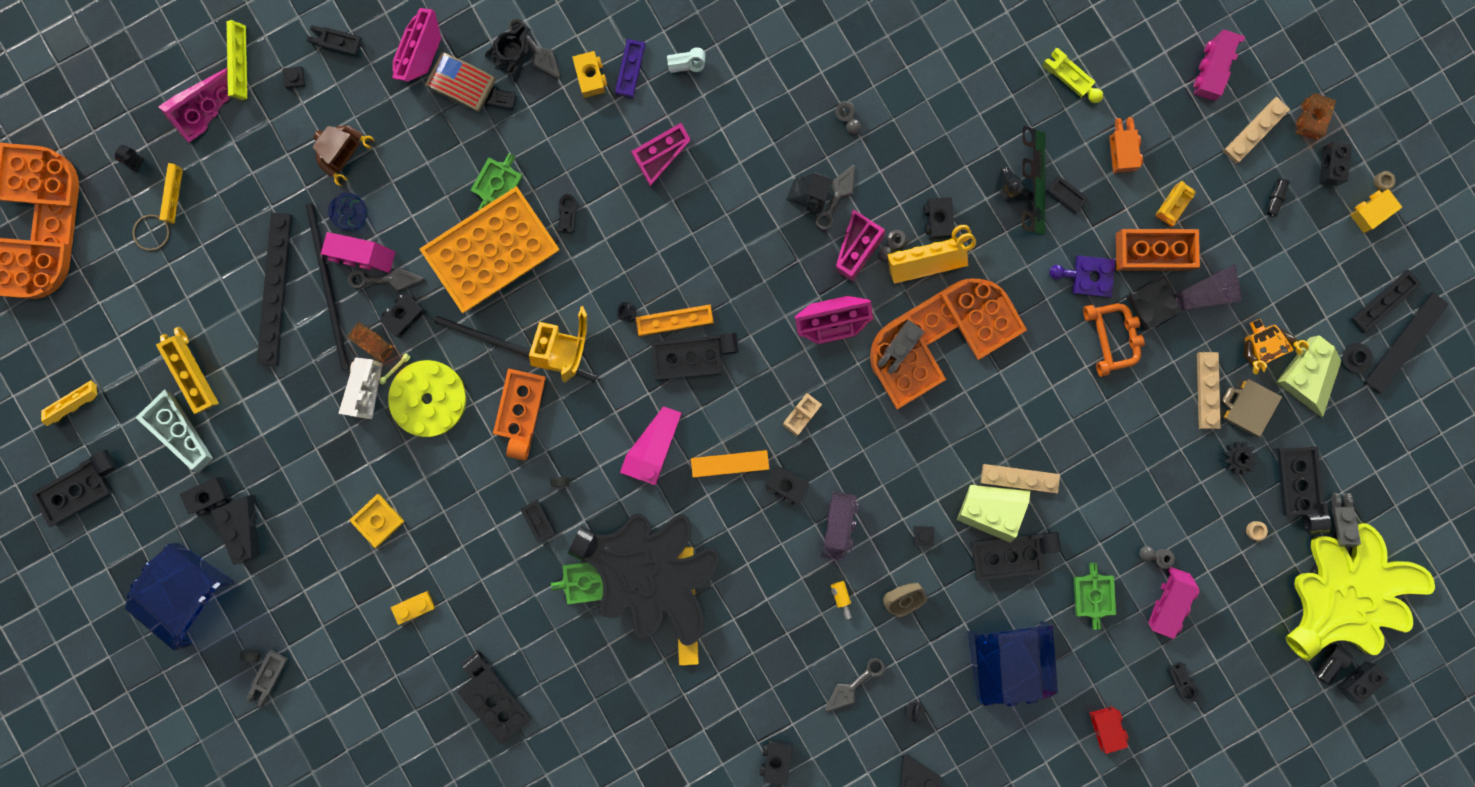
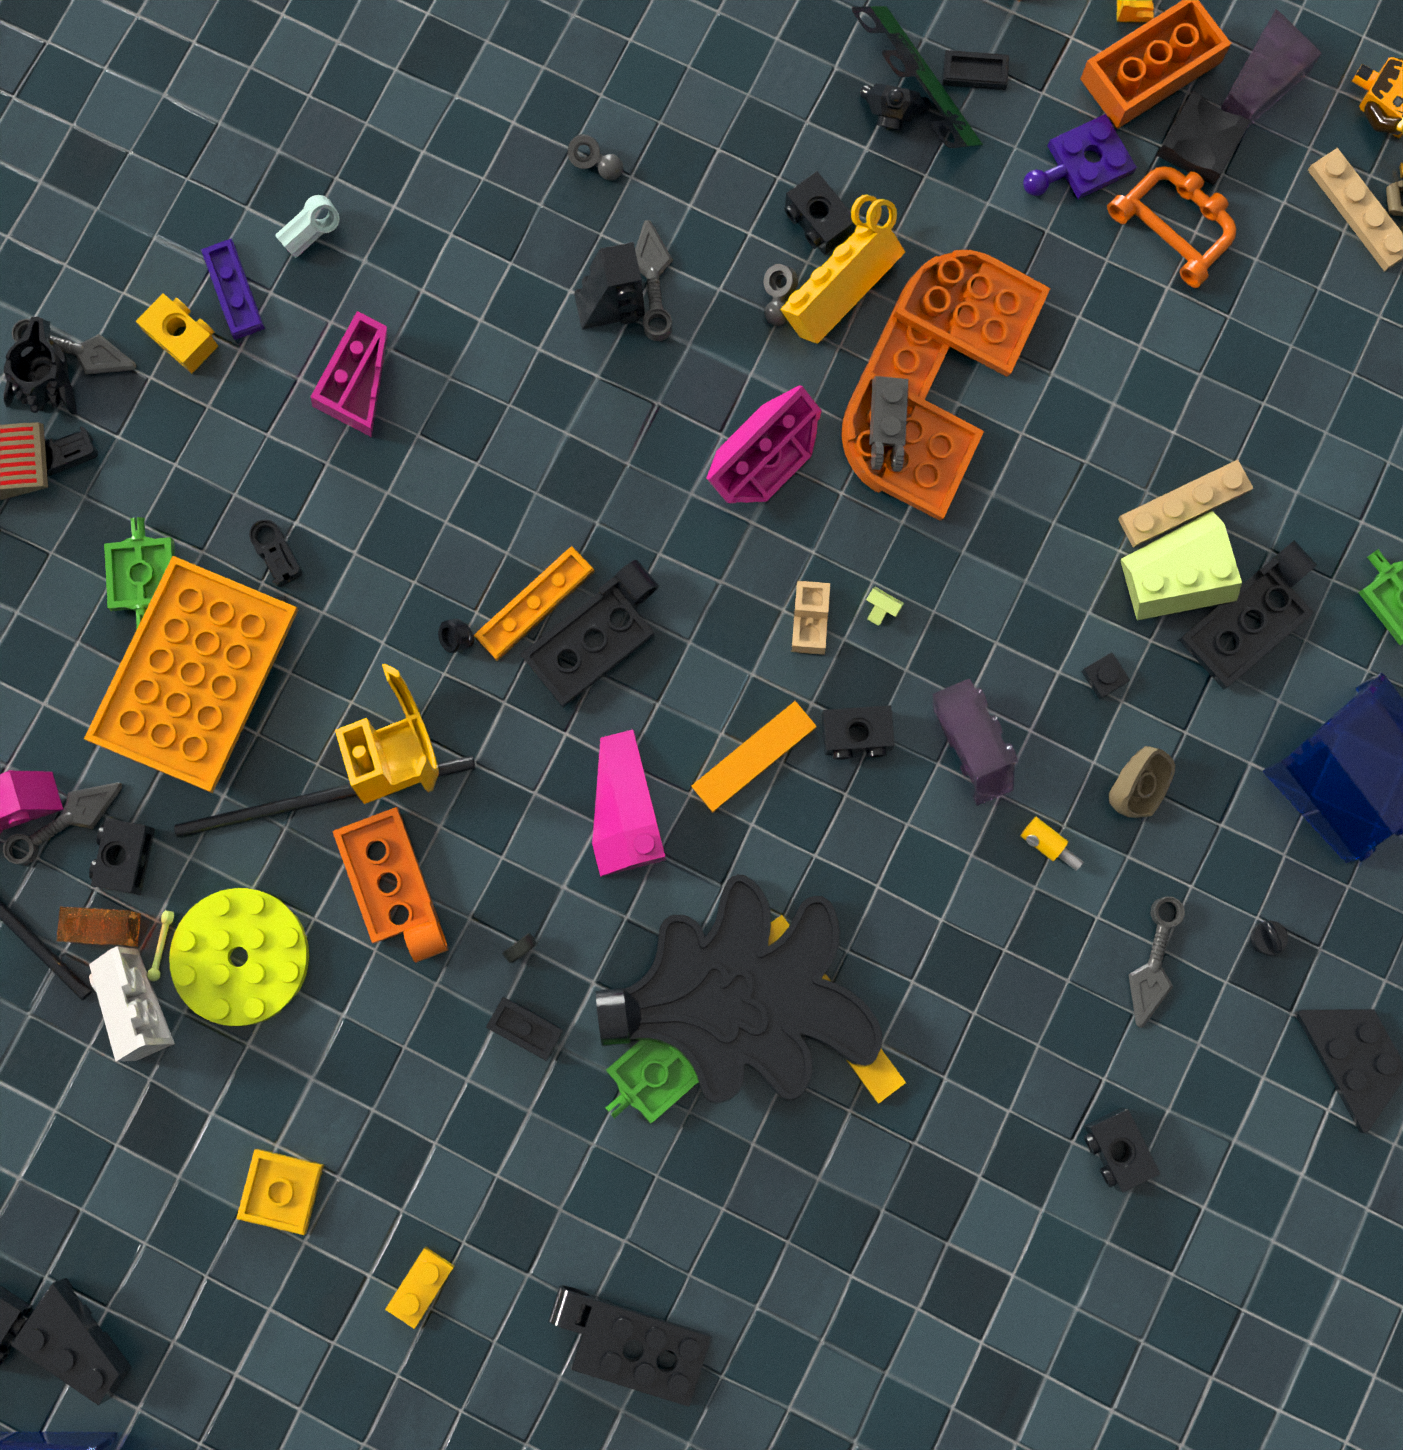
camera: 25 degrees left, 5 degrees down
dark pink wedge [836,209,885,282] -> none
none -> yellowish green tile [866,587,904,626]

